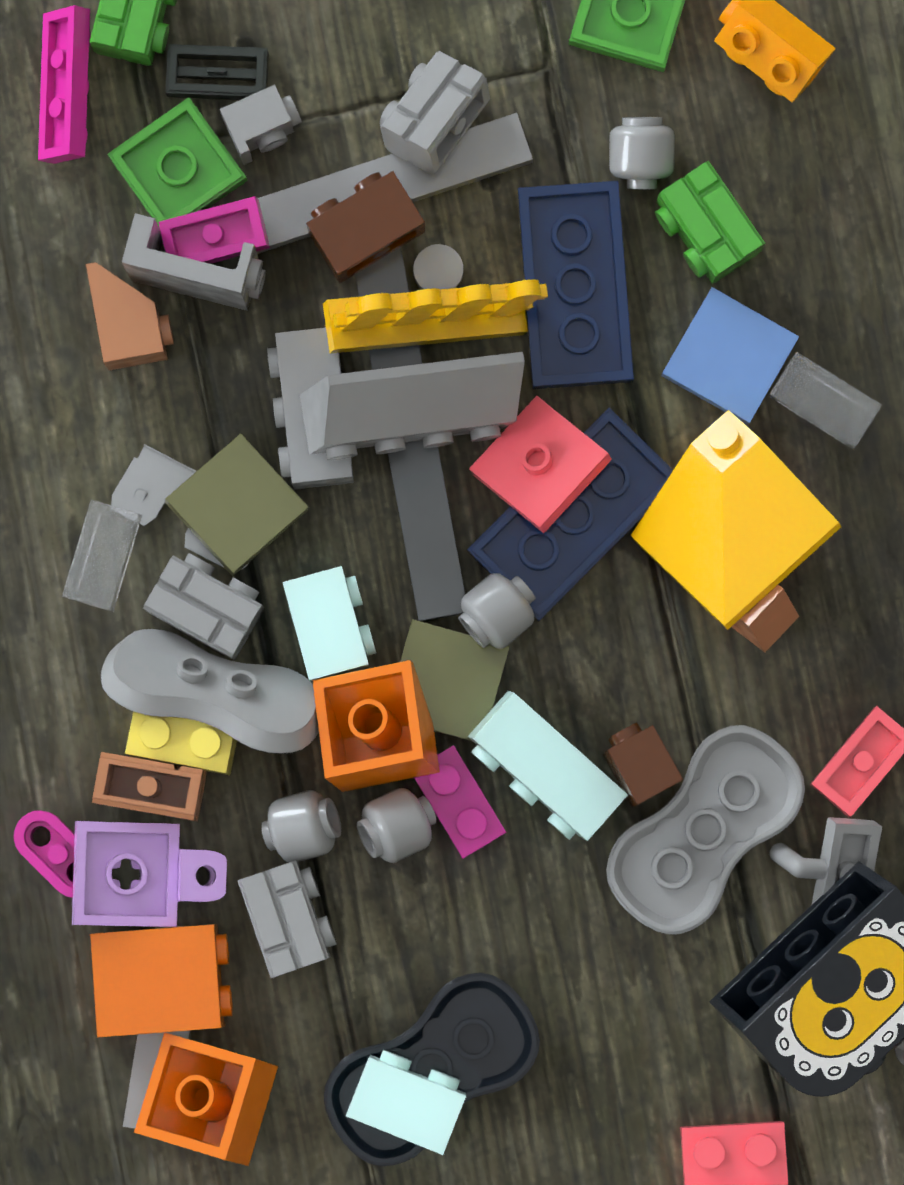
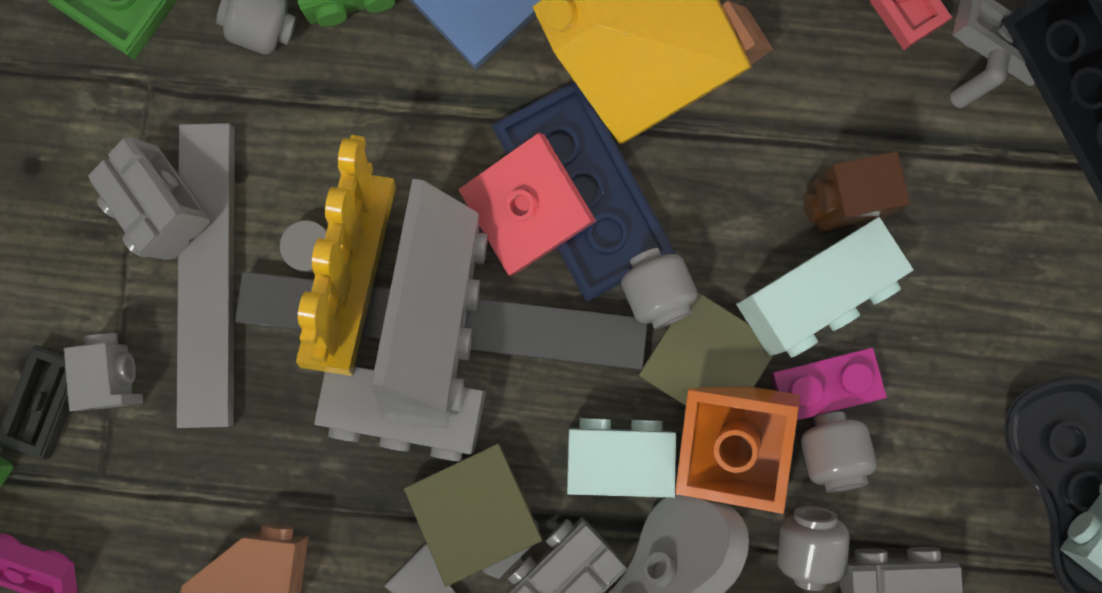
camera: 70 degrees left, 0 degrees up
bright green tile [107,97,248,229] -> none
light grey panel [122,214,266,311] -> none
dark pink plate [158,196,270,264] -> none
reddish brown brick [306,171,425,284] -> none
dark blue plate [518,181,634,389] -> none
light grey plate [606,725,805,934] -> none

